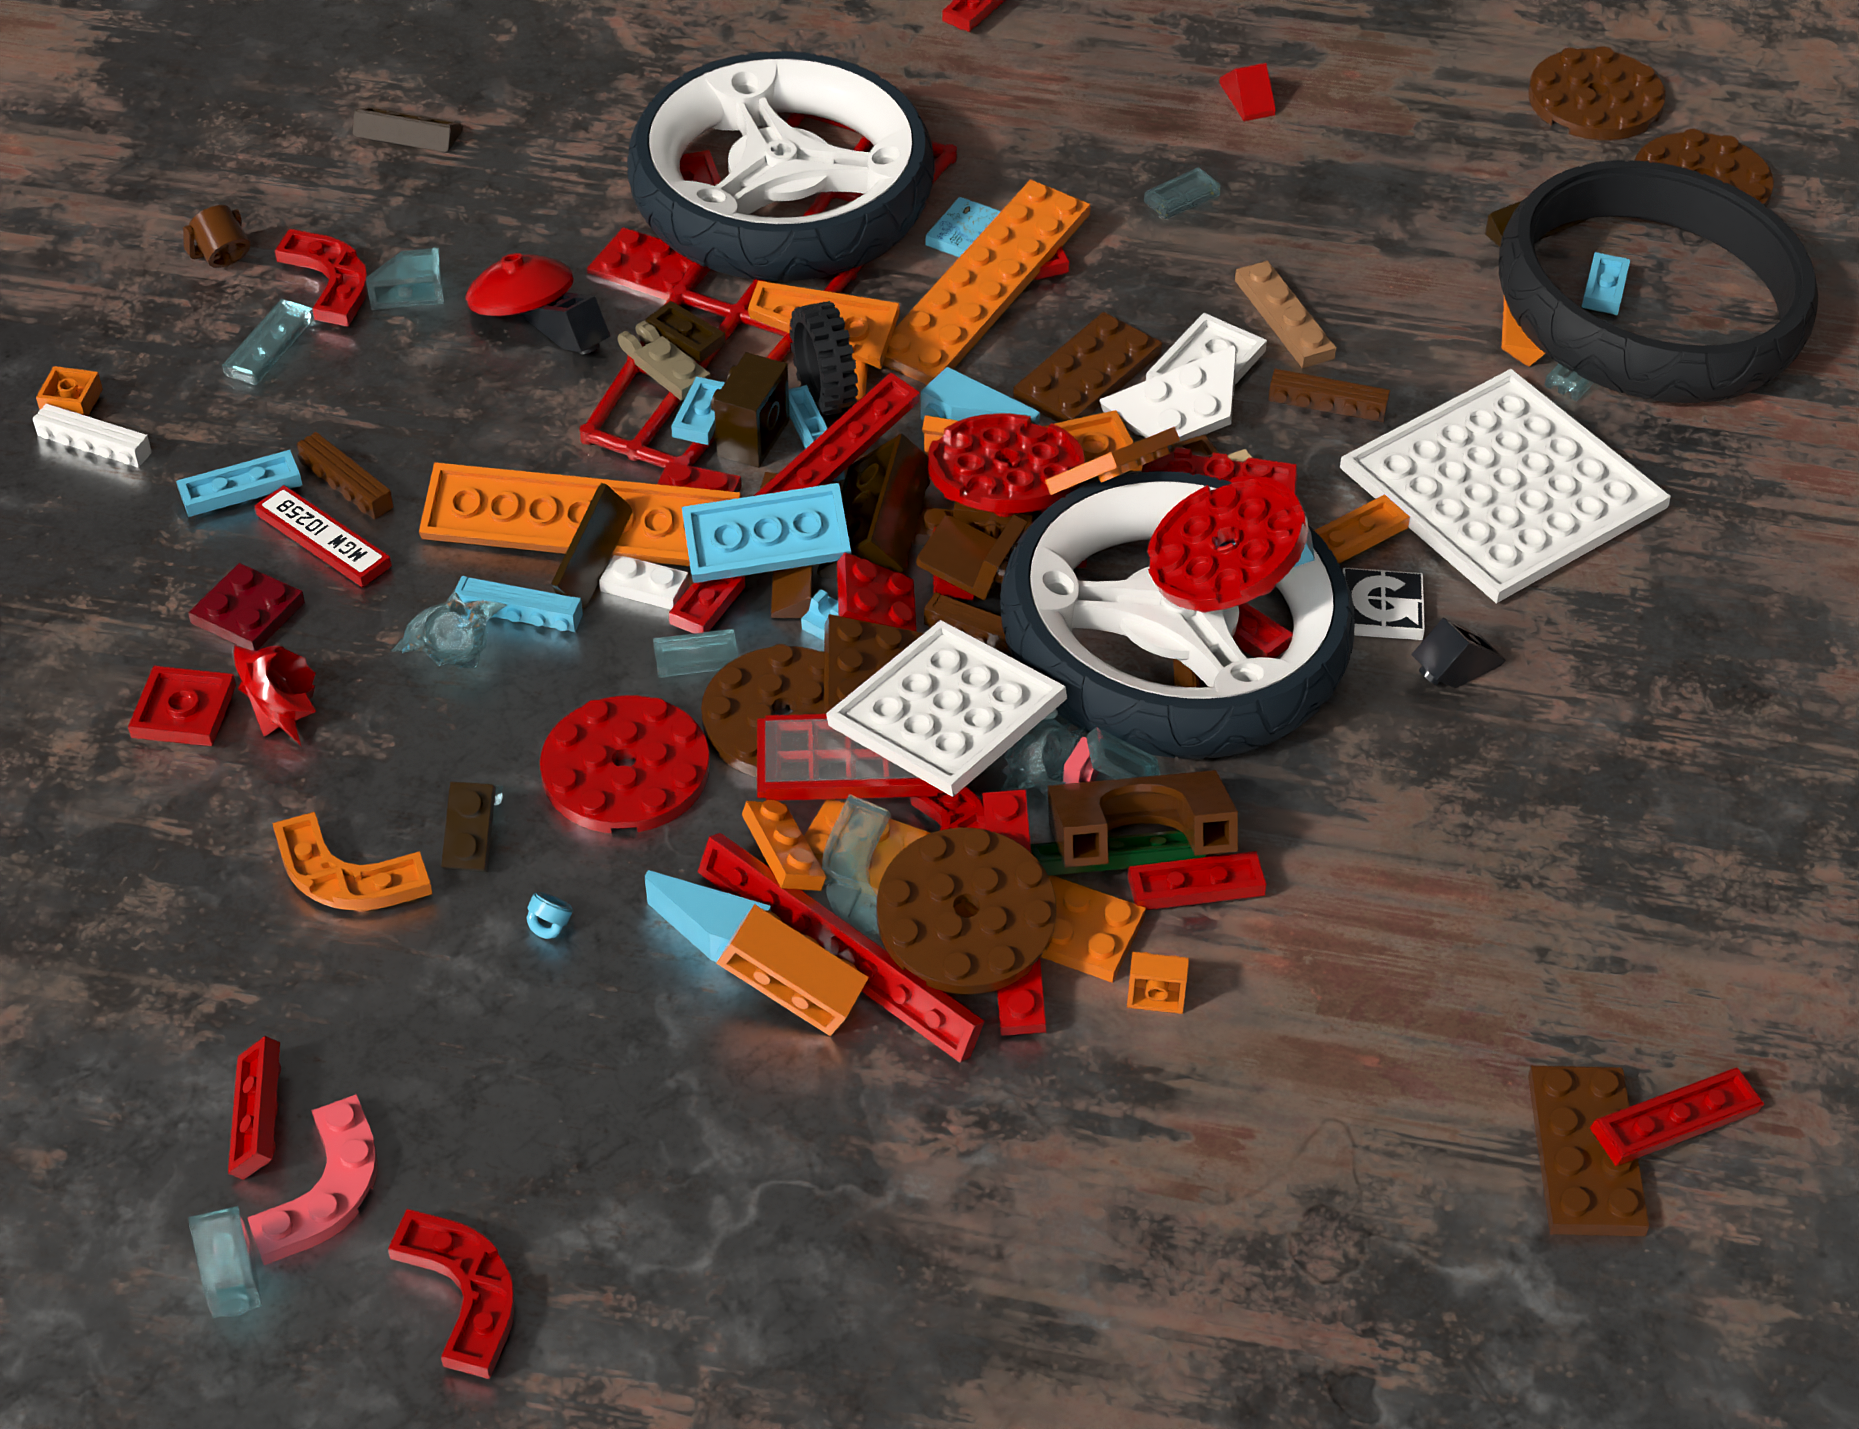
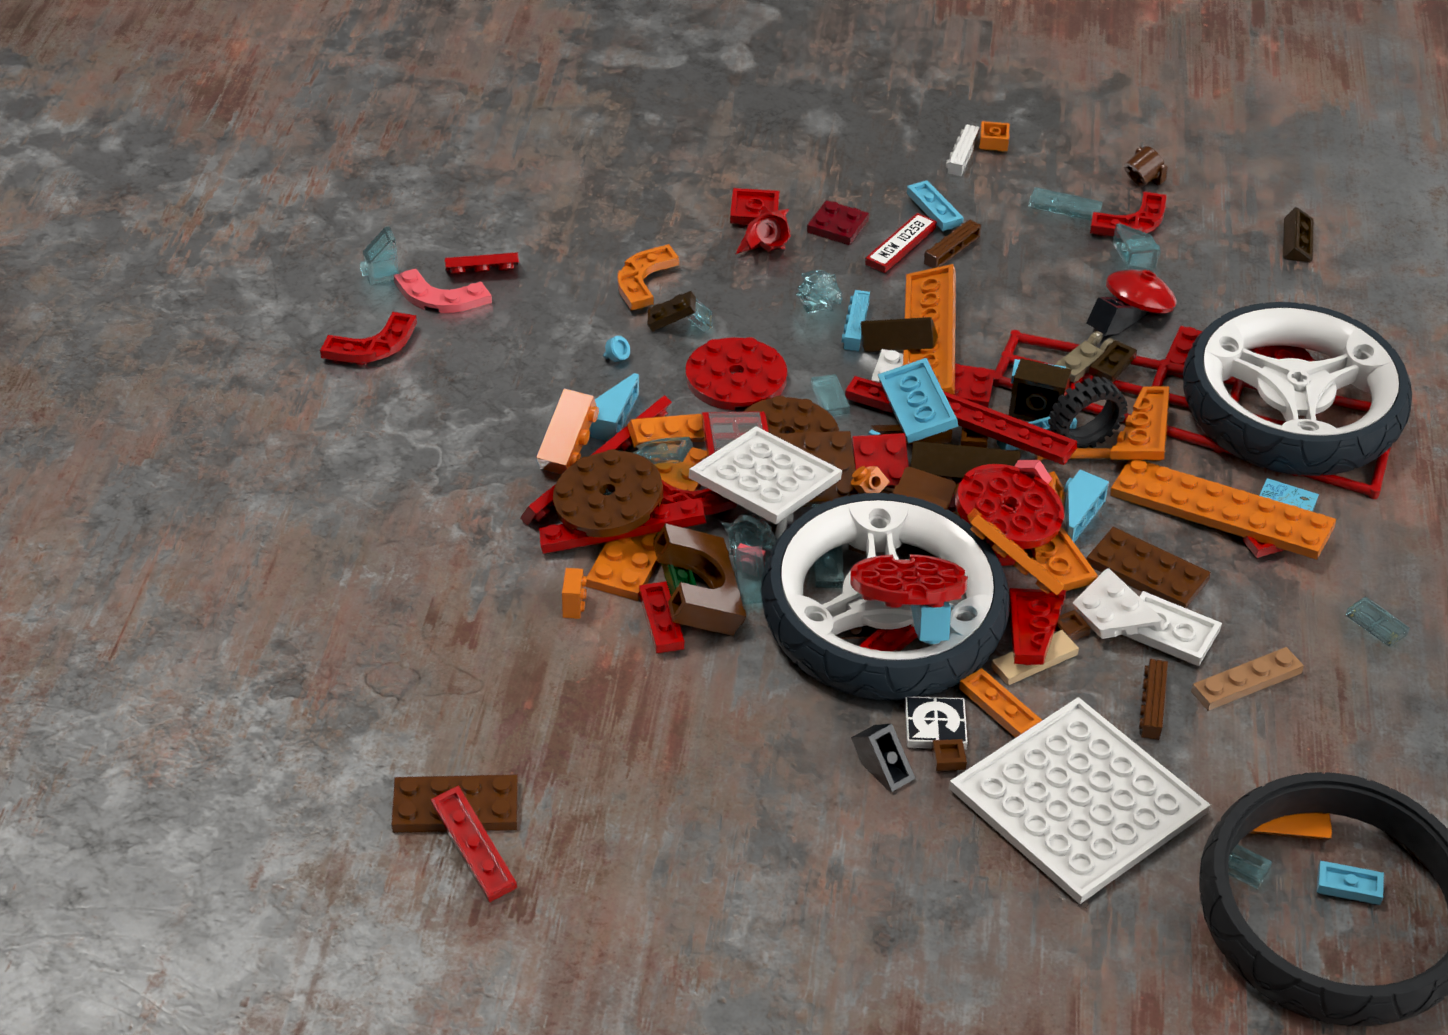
camera: 85 degrees right, 5 degrees down
none -> orange plate [851,466,890,494]
none -> reddish brown plate [932,739,967,771]
none -> coral plate [1015,460,1052,484]

